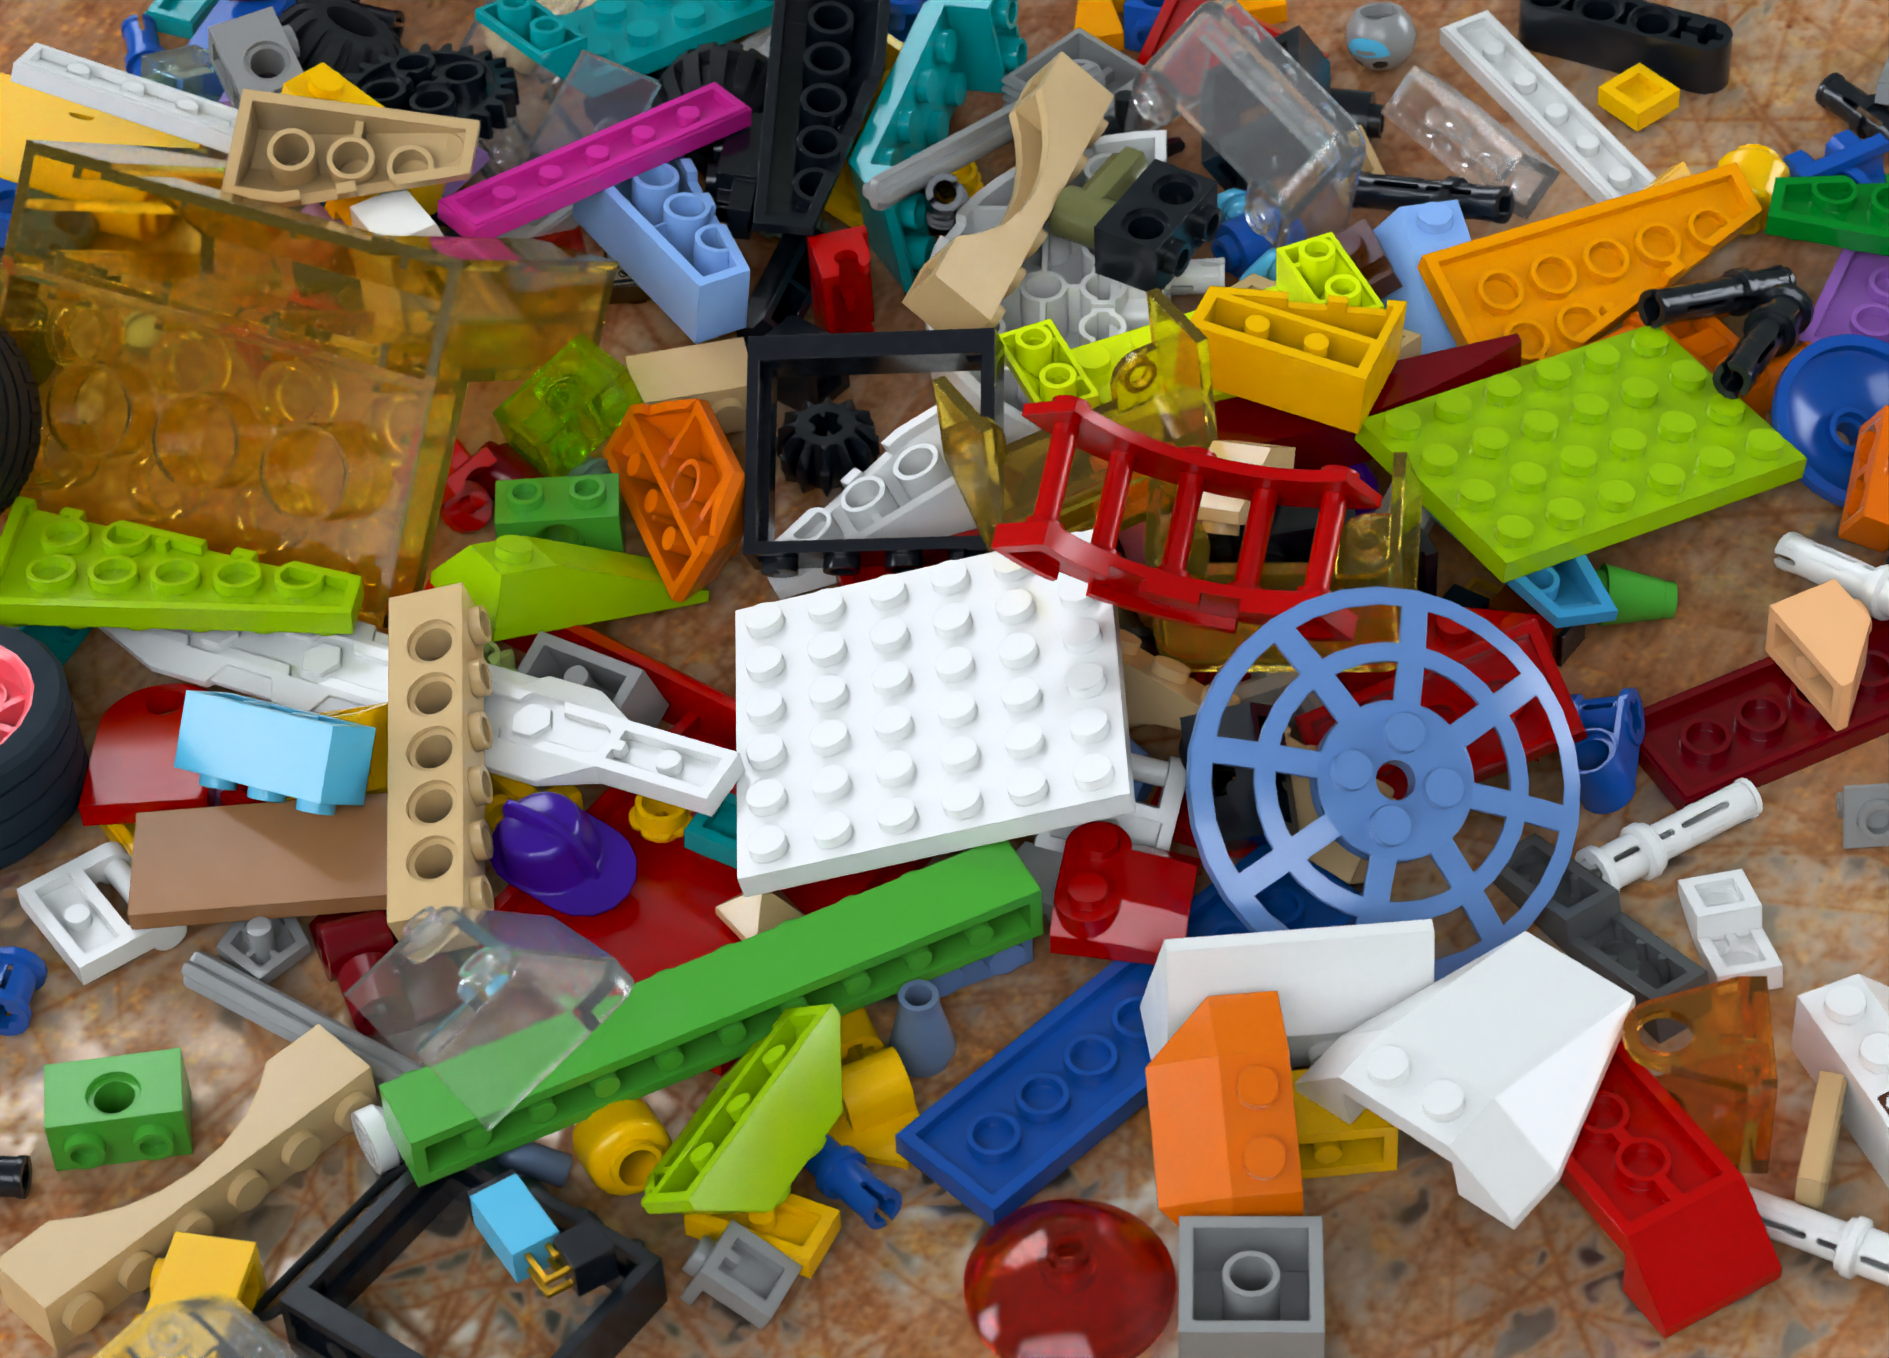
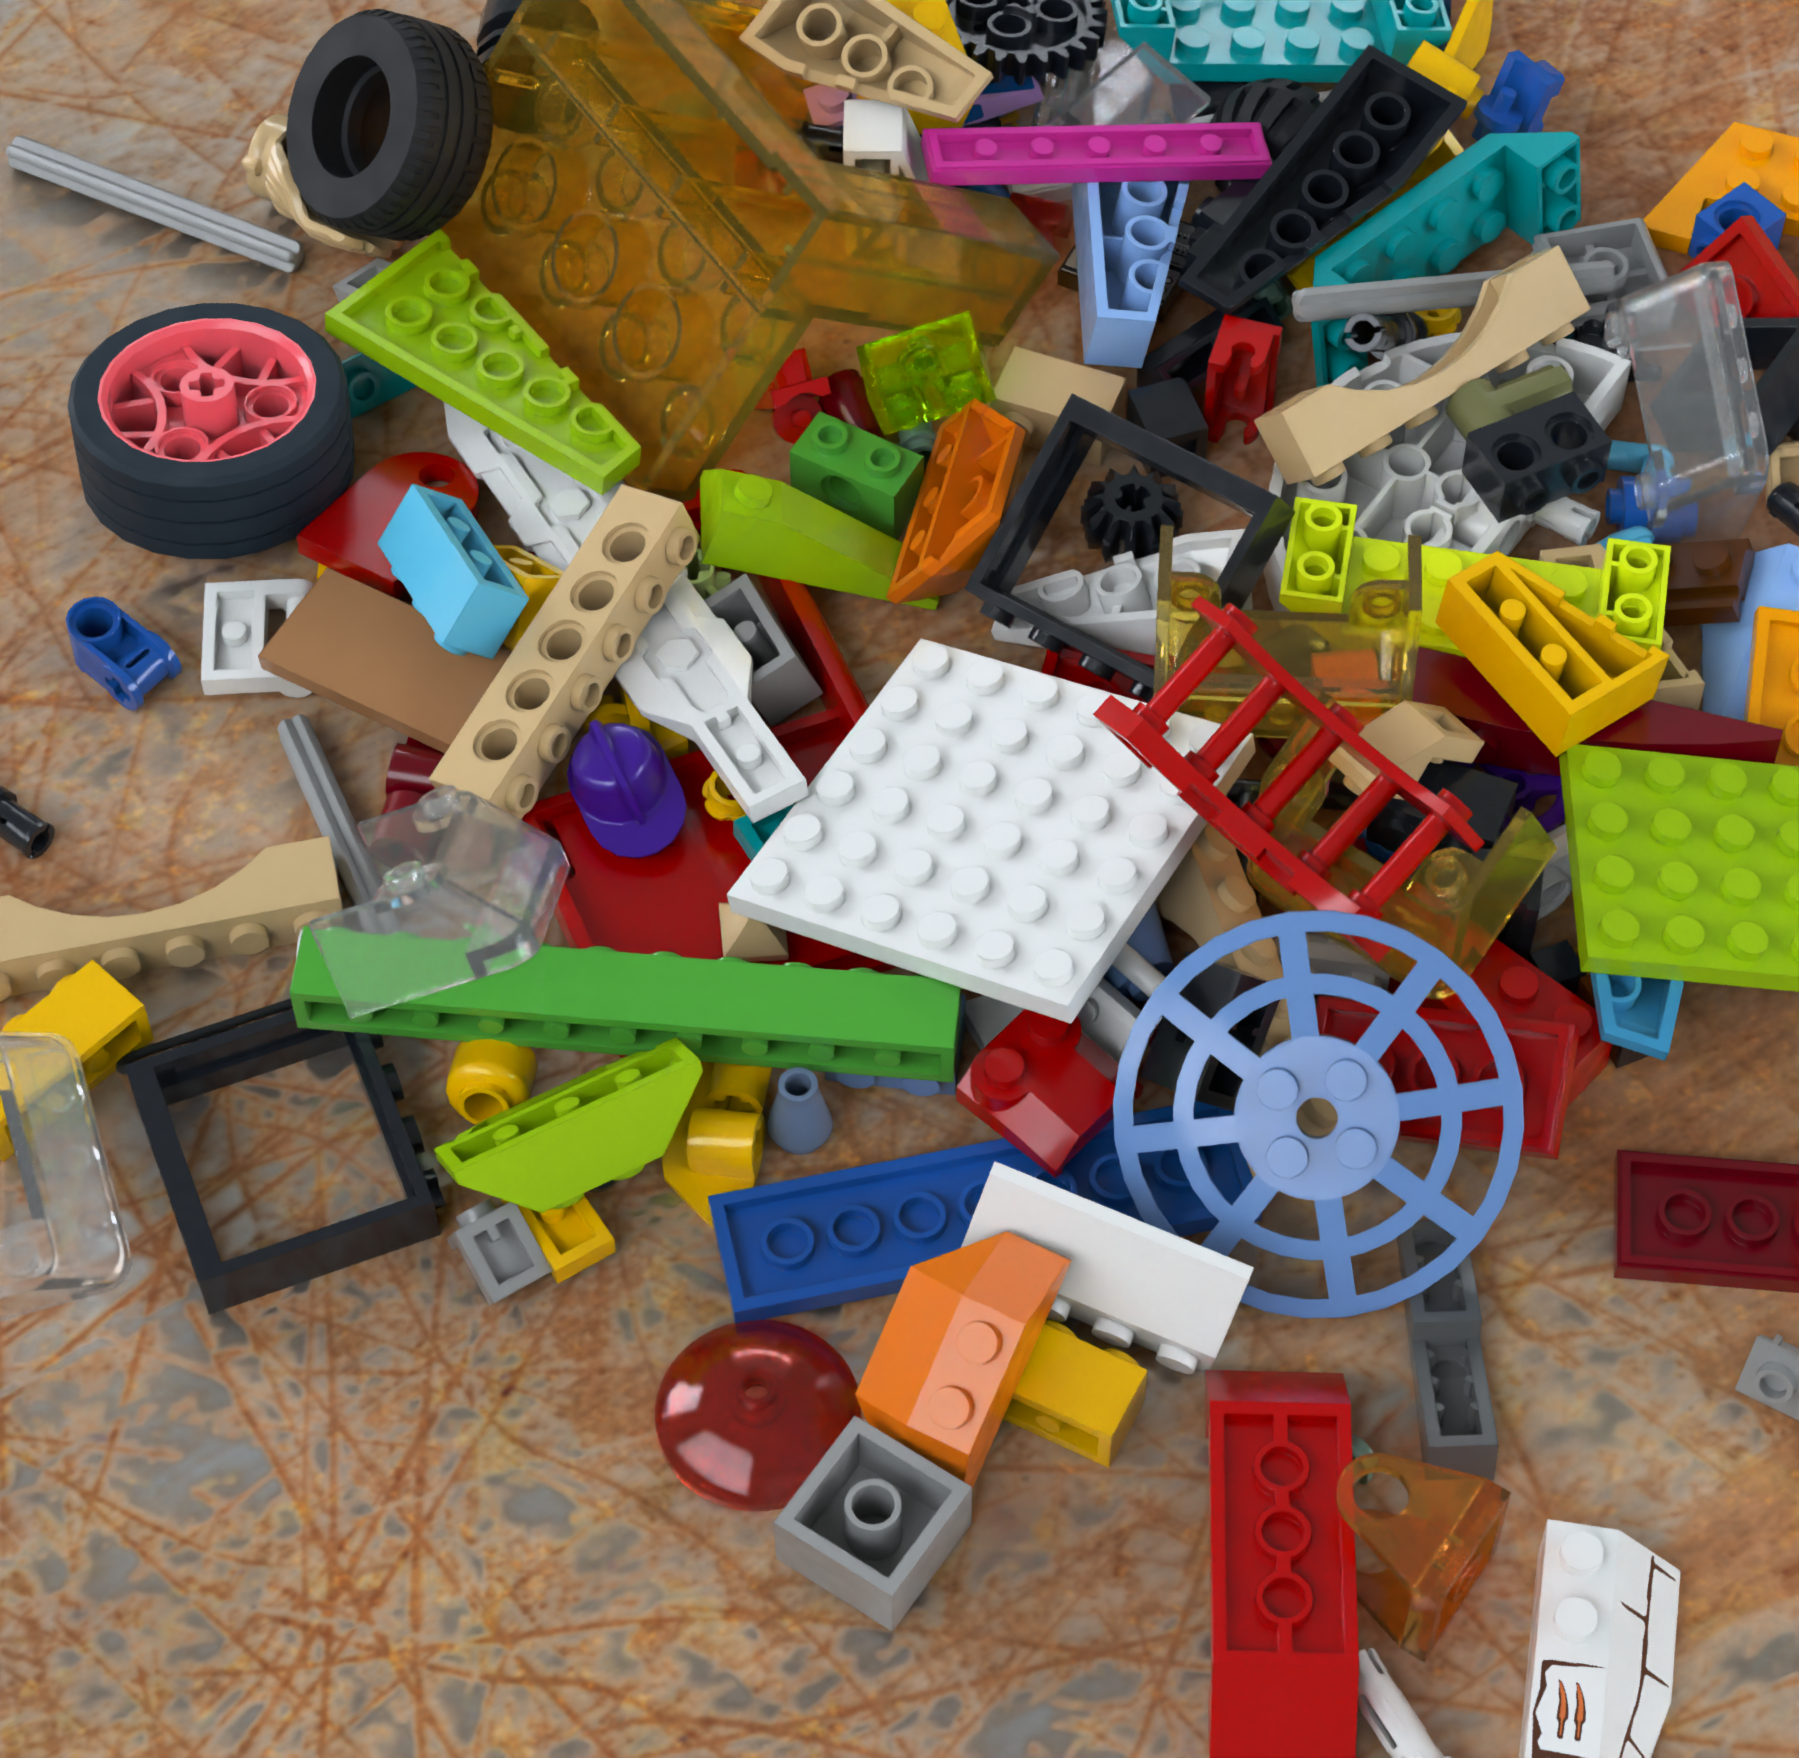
camera: 30 degrees right, 10 degrees up
bright green brick [44,1048,193,1171] -> none
light grey piece [216,916,311,984] -> none
piece [466,1168,619,1300] -> none
sand blue arm [493,1141,572,1188] -> none
blue pin [803,1134,902,1229] -> none
white wedge [1295,931,1636,1230] -> none
blue piece [1570,687,1645,814] -> none
white pin [1575,777,1763,892] -> none
bright green cone [1594,563,1678,626] -> none
white slope [1677,869,1783,999] -> none
tan tile [1794,1070,1847,1213] -> none

